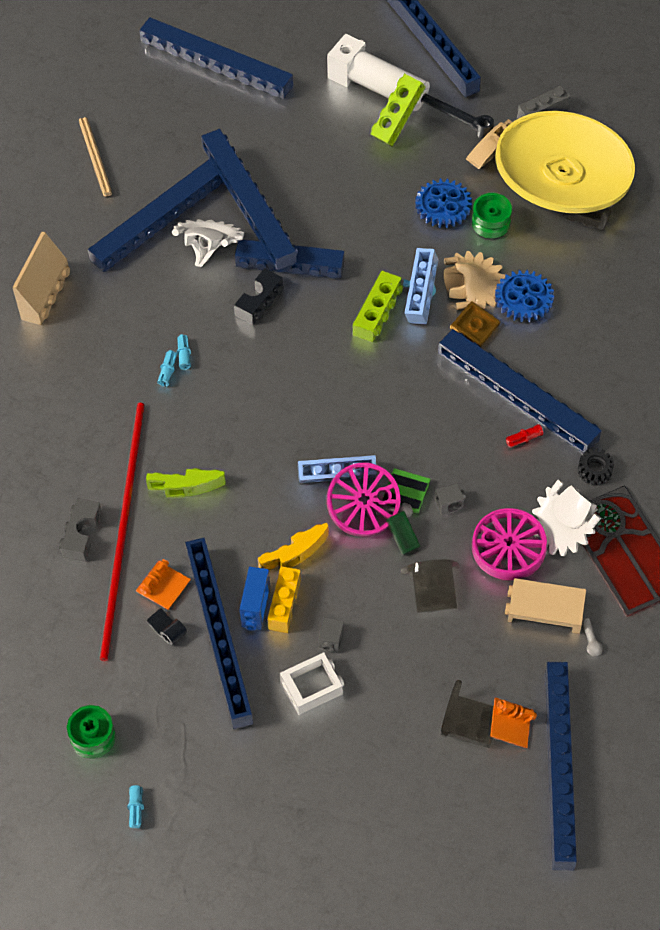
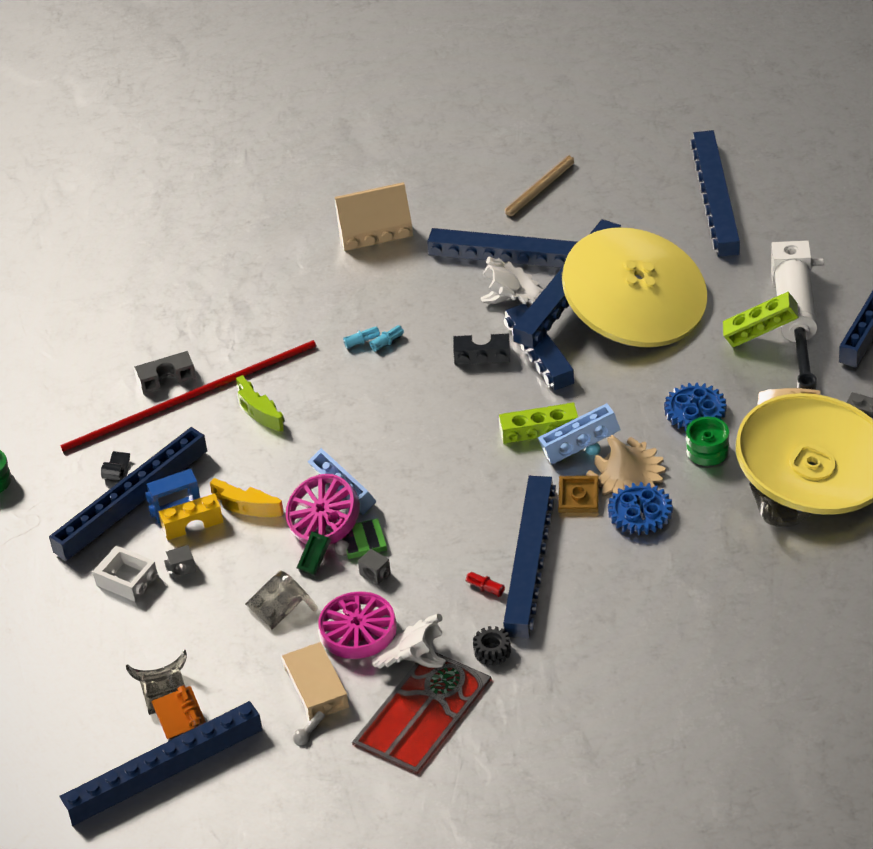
camera: 60 degrees right, 15 degrees down
orange hinge [136,559,191,610] -> none
none -> light yellow dish [562,228,707,347]

